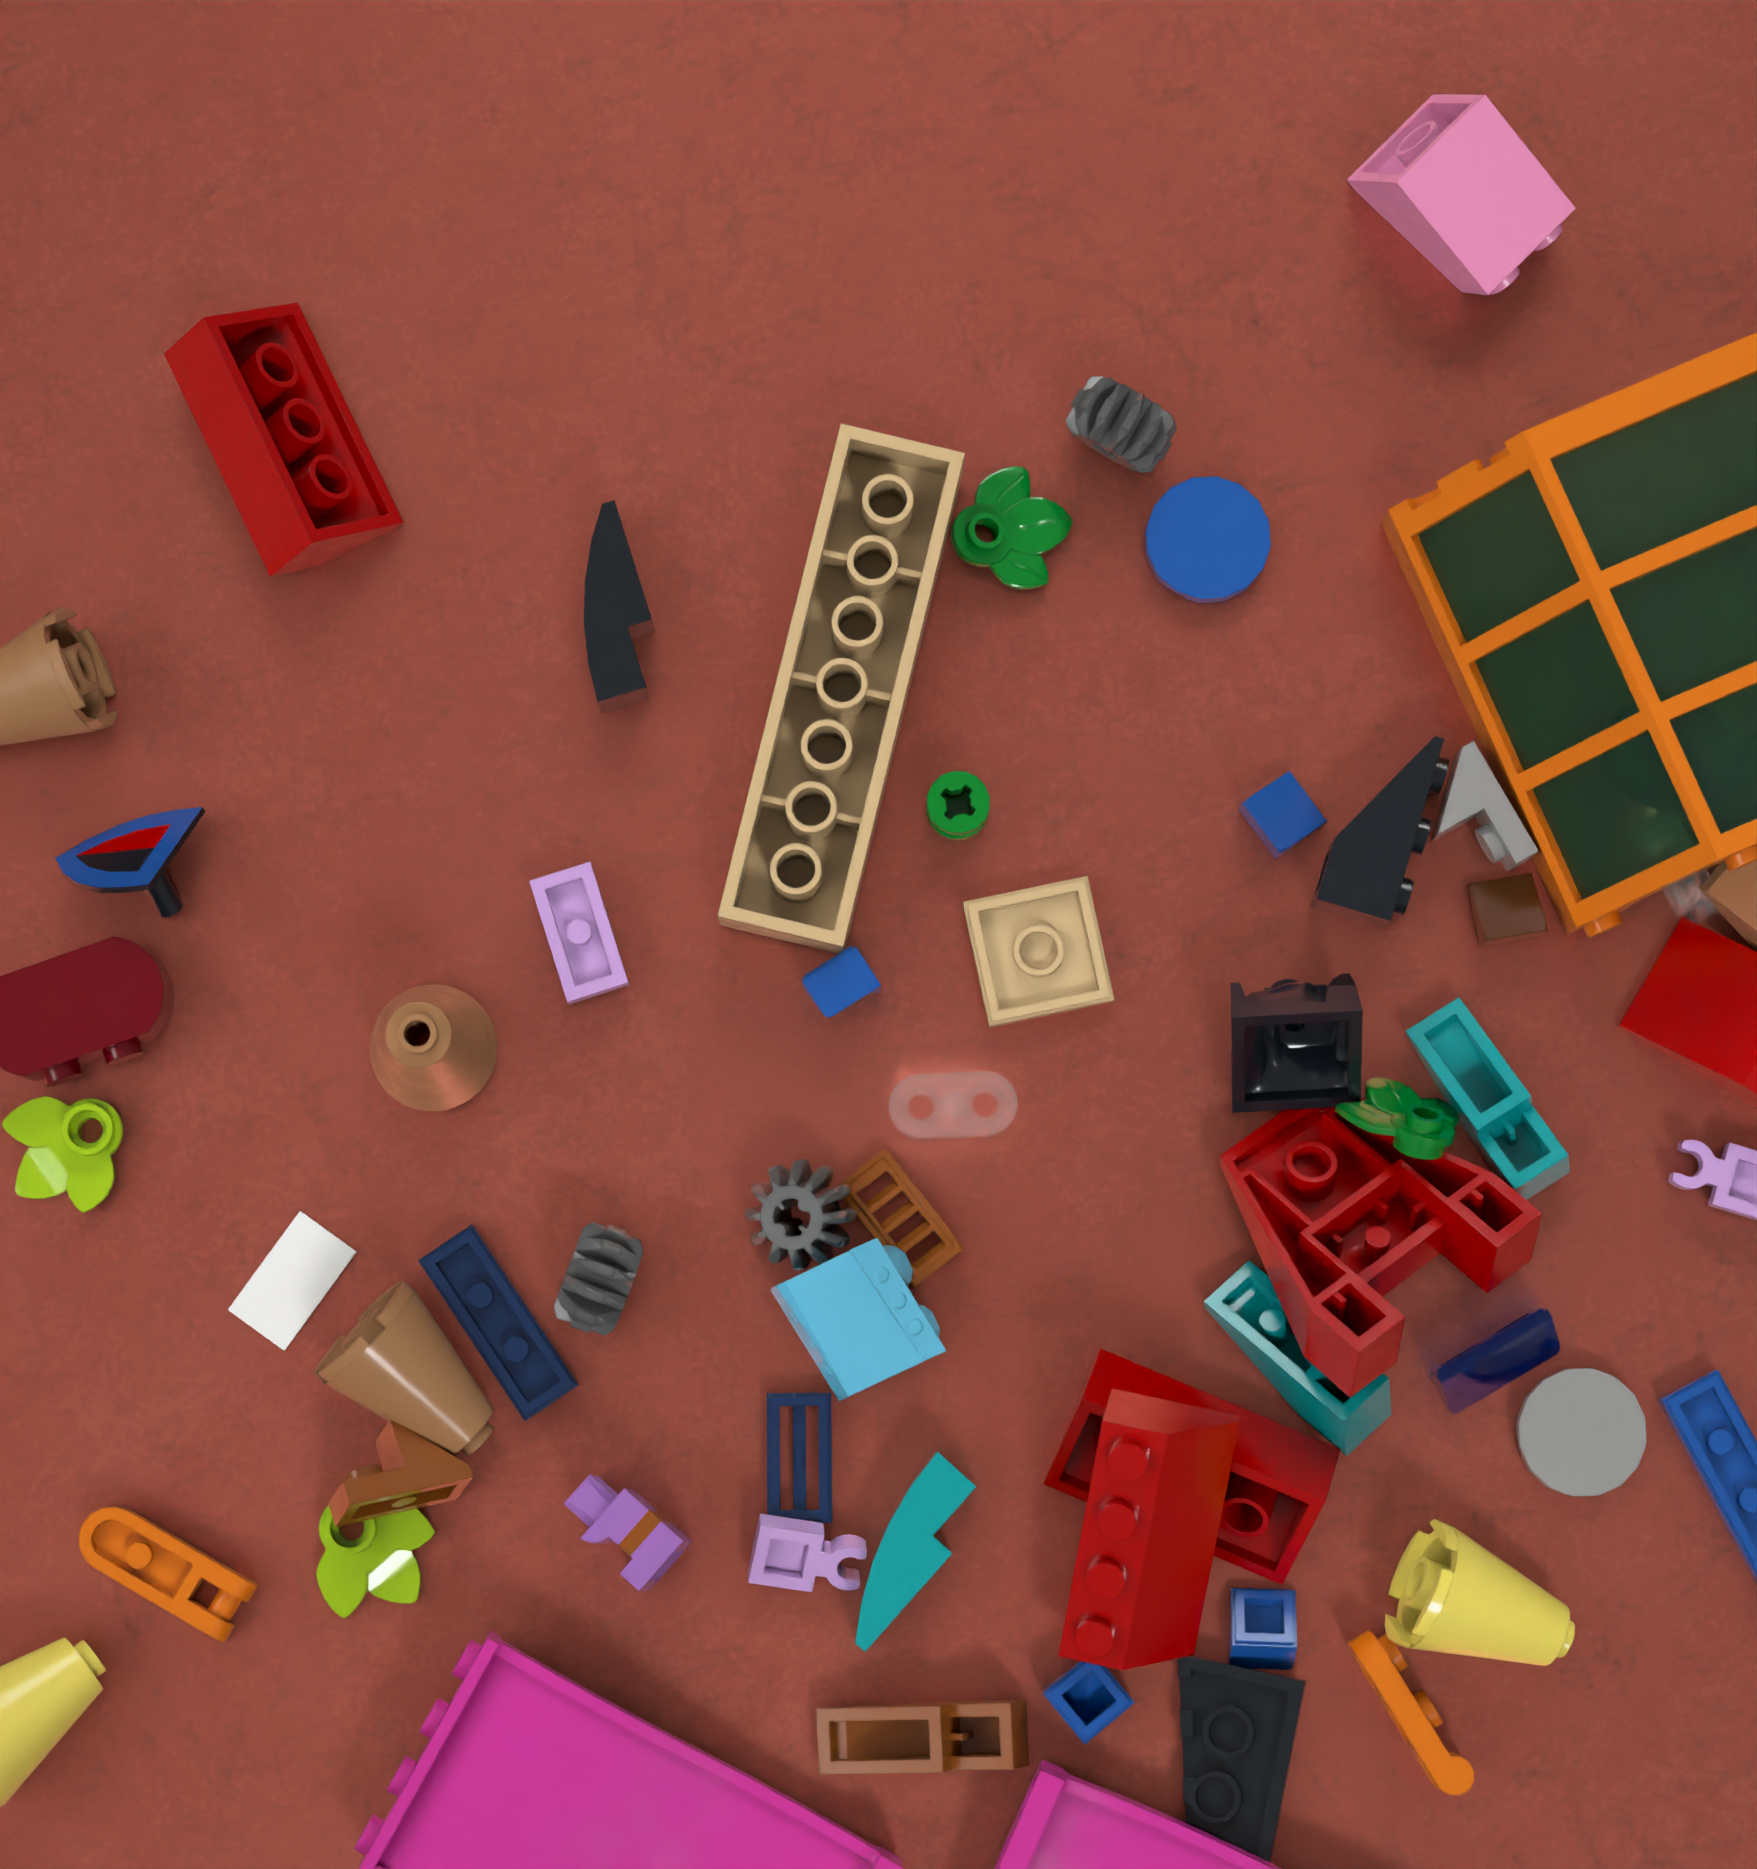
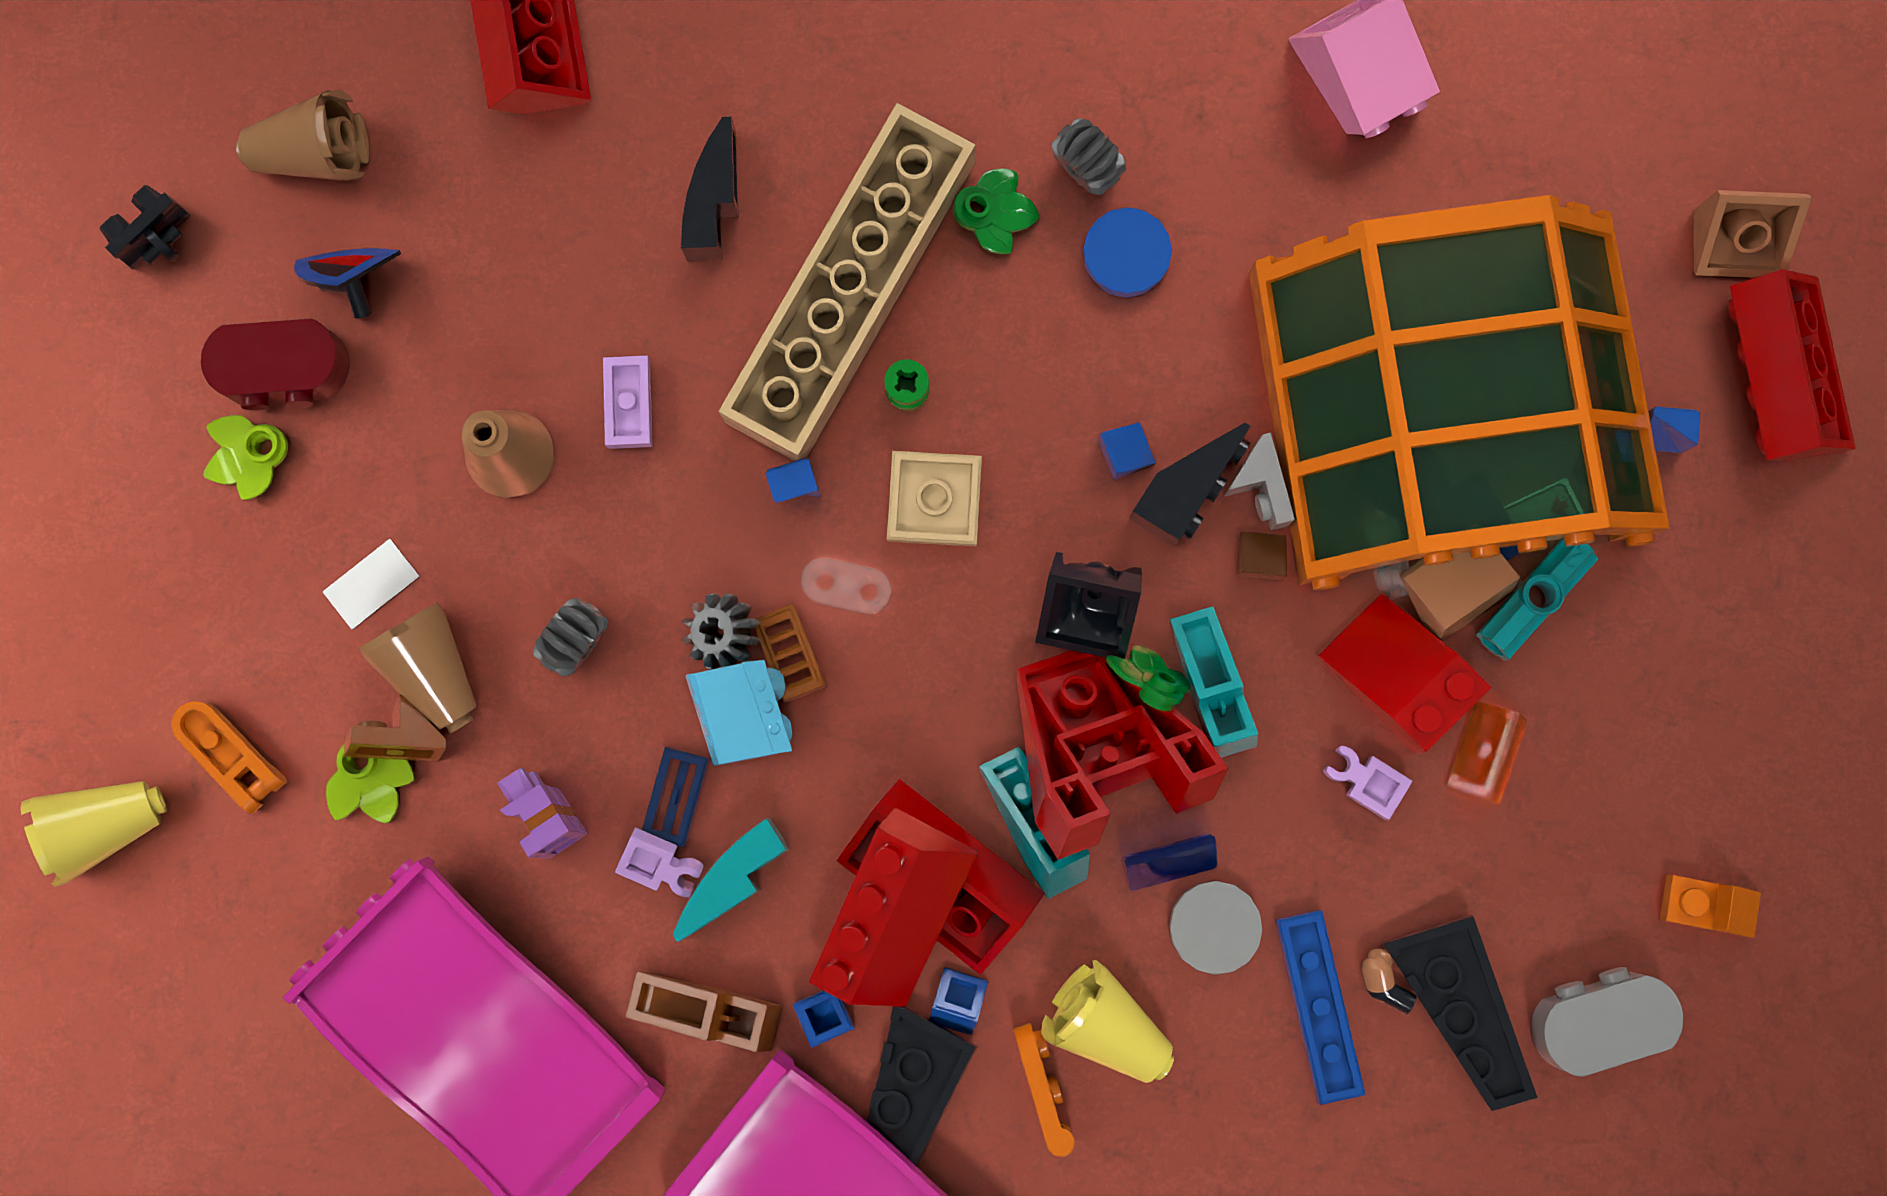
camera: 20 degrees right, 0 degrees up
dark blue tile [418,1224,580,1421] -> none

